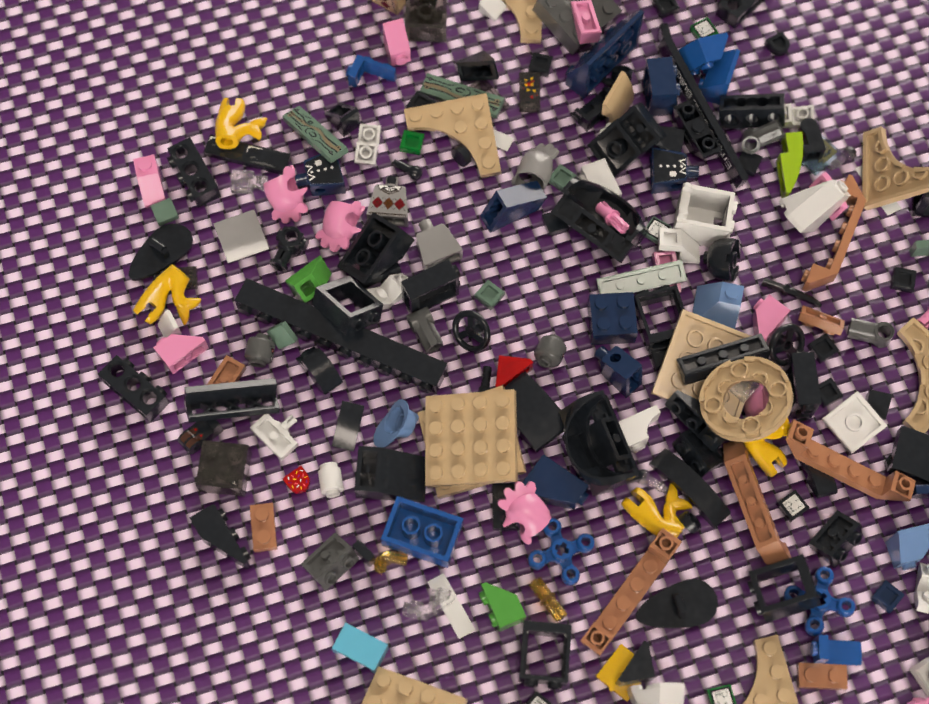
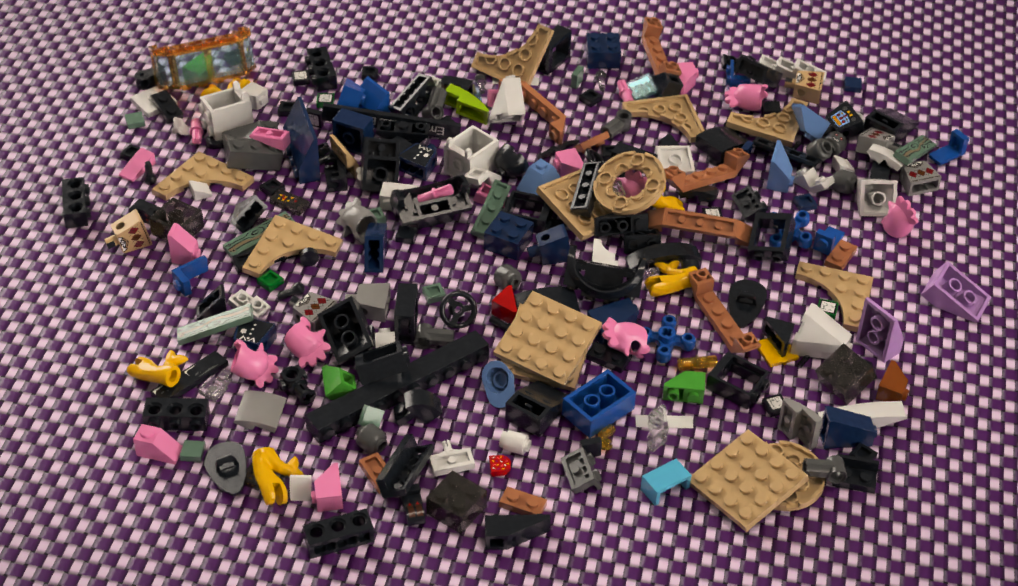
camera: 60 degrees left, 25 degrees down
black slope [332,400,364,451] -> none

